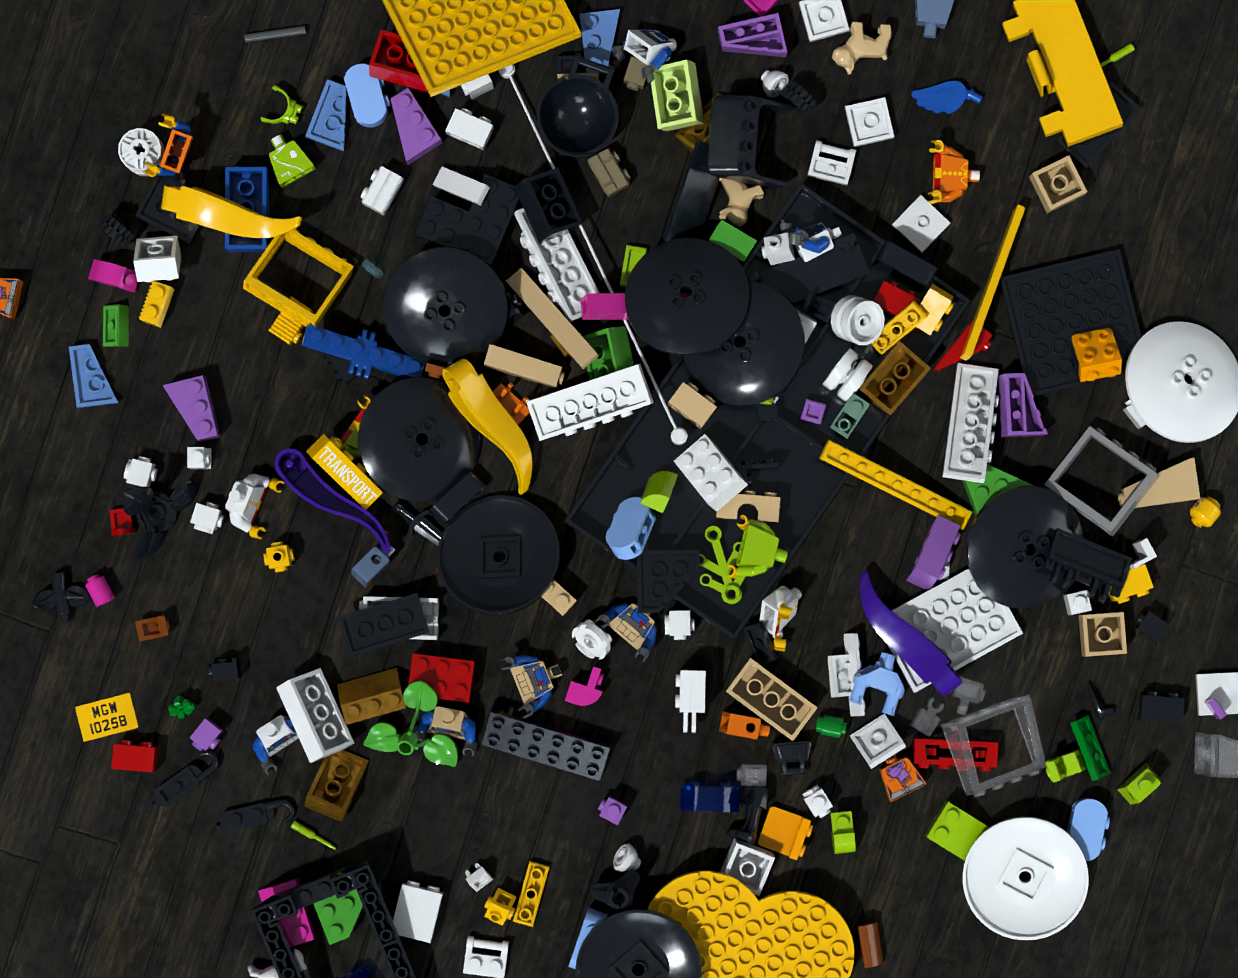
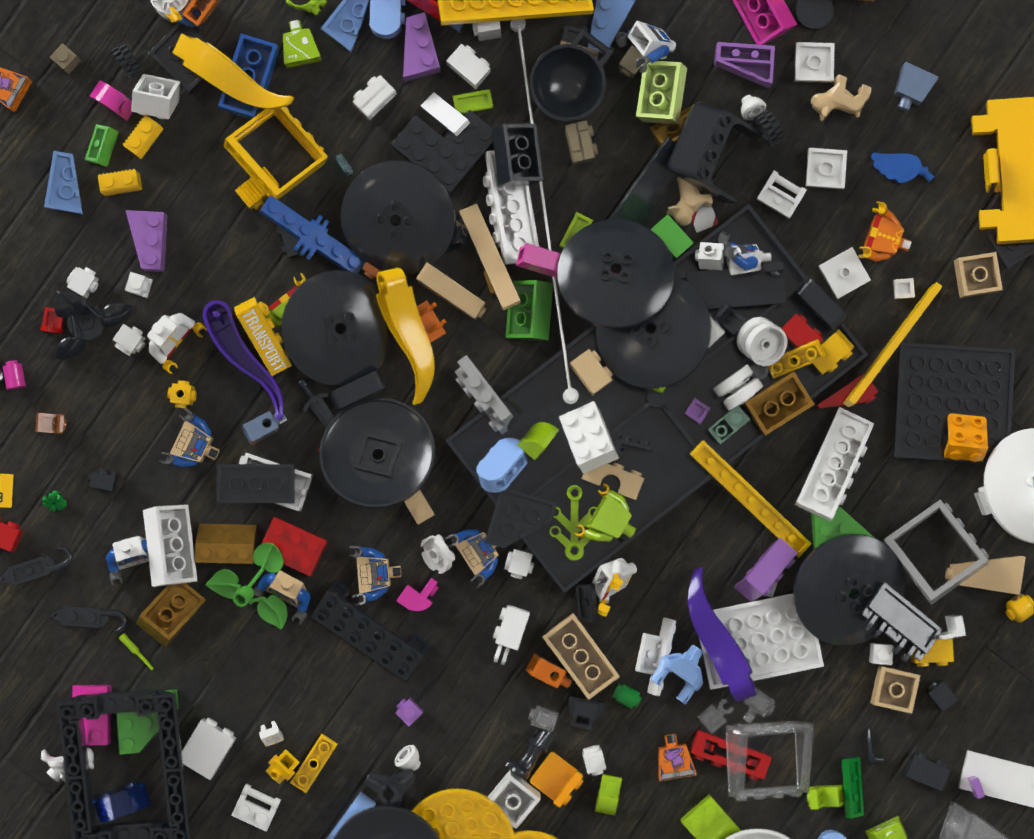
camera: 15 degrees right, 0 degrees up
medium lavender brick [190,718,224,751] -> none
white plate [526,364,654,441] -> none
clear blue brick [680,781,739,812] -> none
white plate [850,713,906,769] -> none
medium lavender wedge [998,373,1048,437] -> none
none -> dark tan brick [50,43,81,74]
none -> yellow brick [98,168,142,196]
none -> torso [159,408,220,467]
none -> lime tile [453,89,493,115]
none -> light grey bracket [455,355,513,435]
none -> white sticker [692,206,719,233]
none -> white tile [893,278,915,299]

